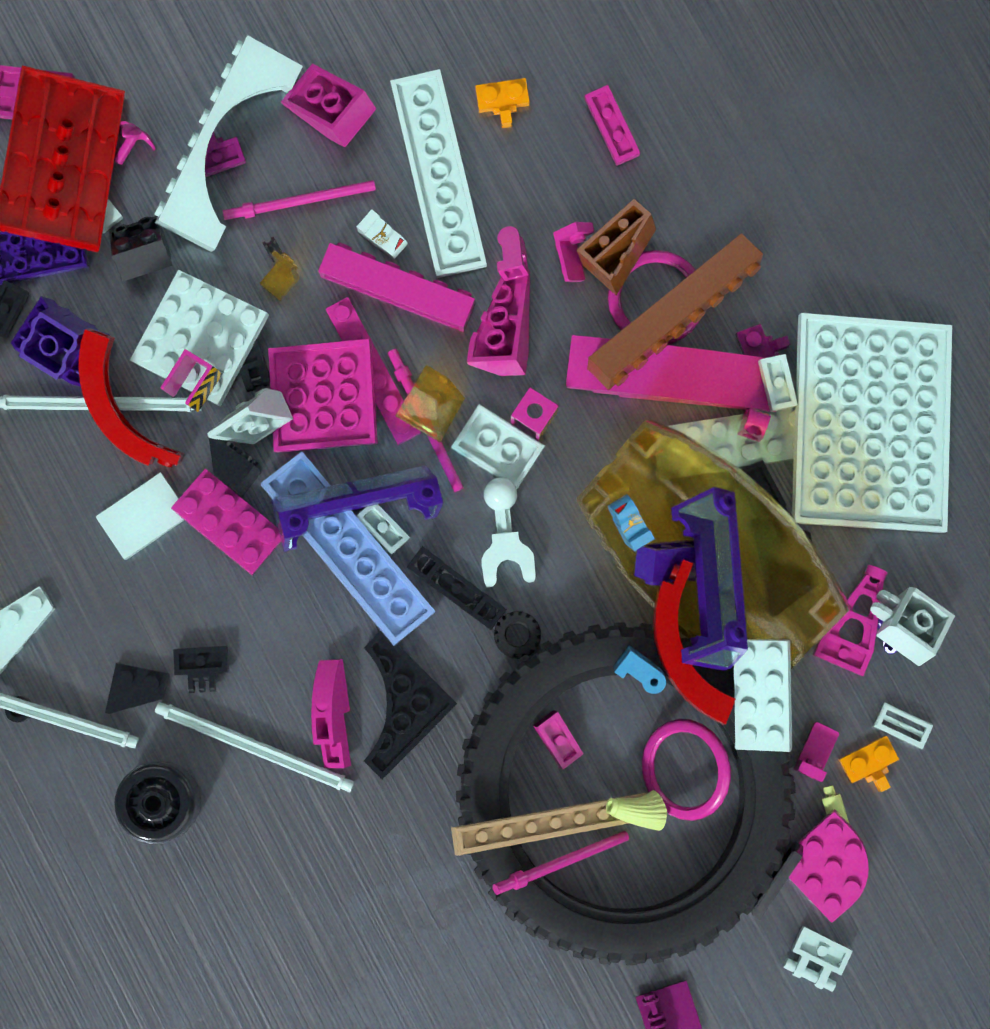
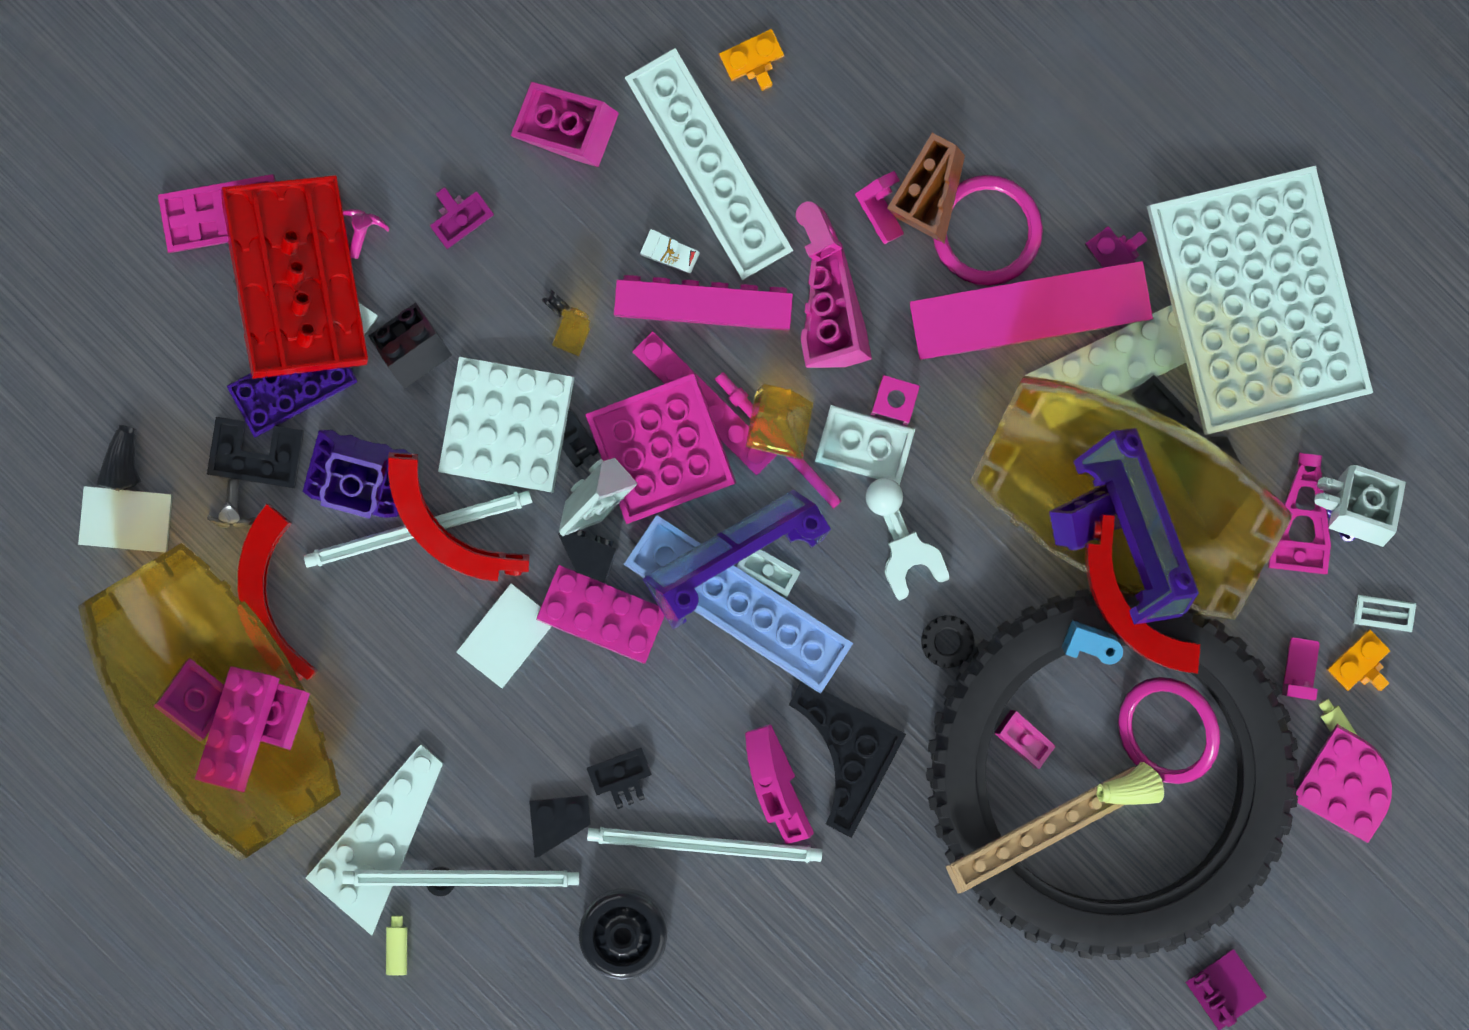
camera: 20 degrees left, 5 degrees up
light aqua arch [154,35,303,252] -> none
dark pink piece [161,349,222,412] -> none
dark pink bar [222,180,376,220] -> none
black slope [407,546,507,630] -> none
dark pink bar [493,831,629,895] -> none
dark pink plate [584,85,640,166] -> none
dark orange brick [587,233,763,390] -> none
dark azure leg [608,494,655,551] -> none
light aqua plate [734,639,792,752] -> none
dark pink leg [737,408,771,442] -> none
black tile [751,841,803,920] -> none
light aqua plate [758,354,798,412] -> none
light aqua plate [783,925,853,992] -> none

